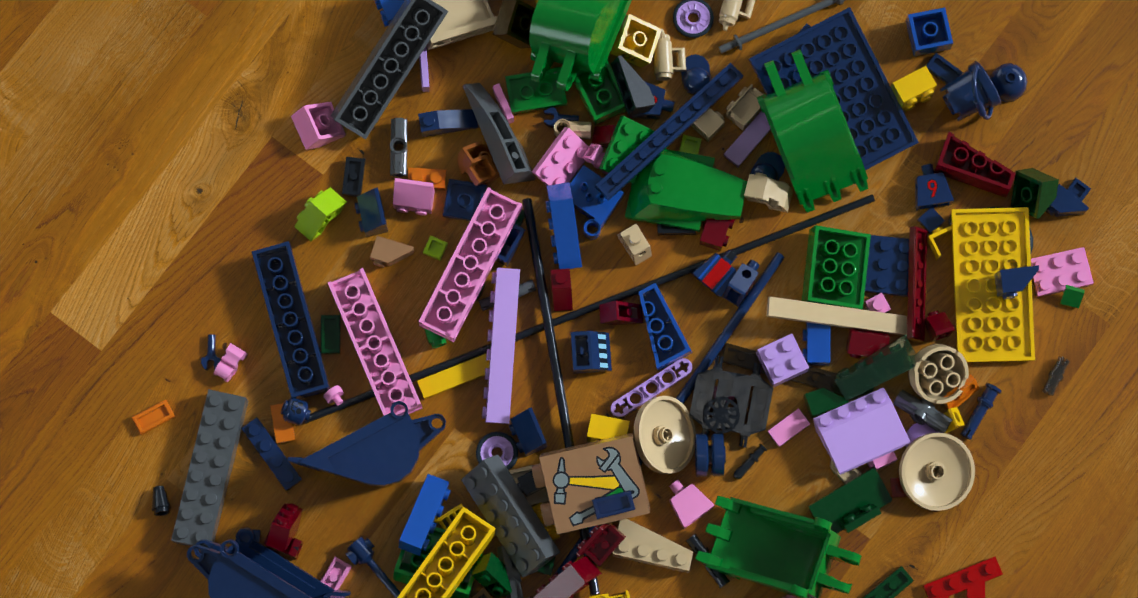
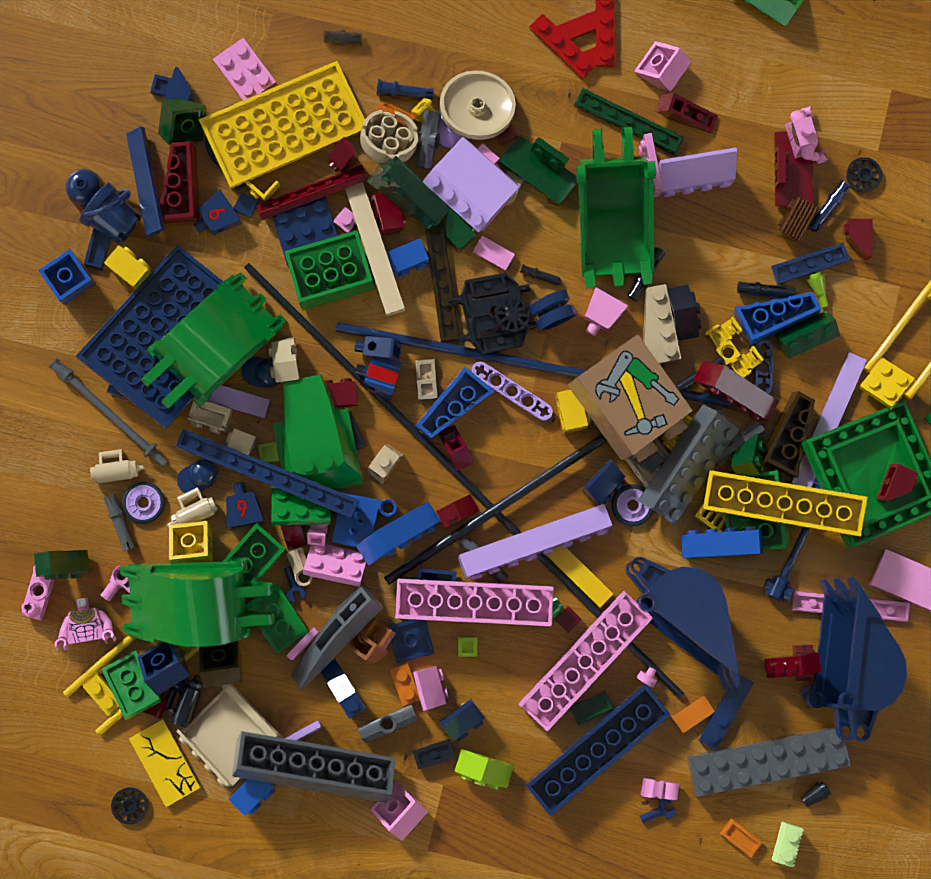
camera: 115 degrees left, 5 degrees up
dark blue head [281,398,311,425] -> none
medium nougat slope [370,236,415,268] -> none
dark blue slope [571,331,612,374] -> none
dark red bracket [576,522,626,566] -> none
dark blue tile [592,490,635,519] -> none
black slope [611,56,656,116] -> none
tan dish [634,396,696,474] -> none
lavender piece [756,334,809,387] -> none
dark blue slope [994,265,1039,300] -> none
green tile [1060,285,1085,309] -> none
none -> dark blue tile [126,126,165,237]
none -> tan slope [415,359,437,400]
none -> dark red tile [554,606,582,633]
none -> black brick [667,285,701,341]
none -> yellowish green brick [772,822,804,867]

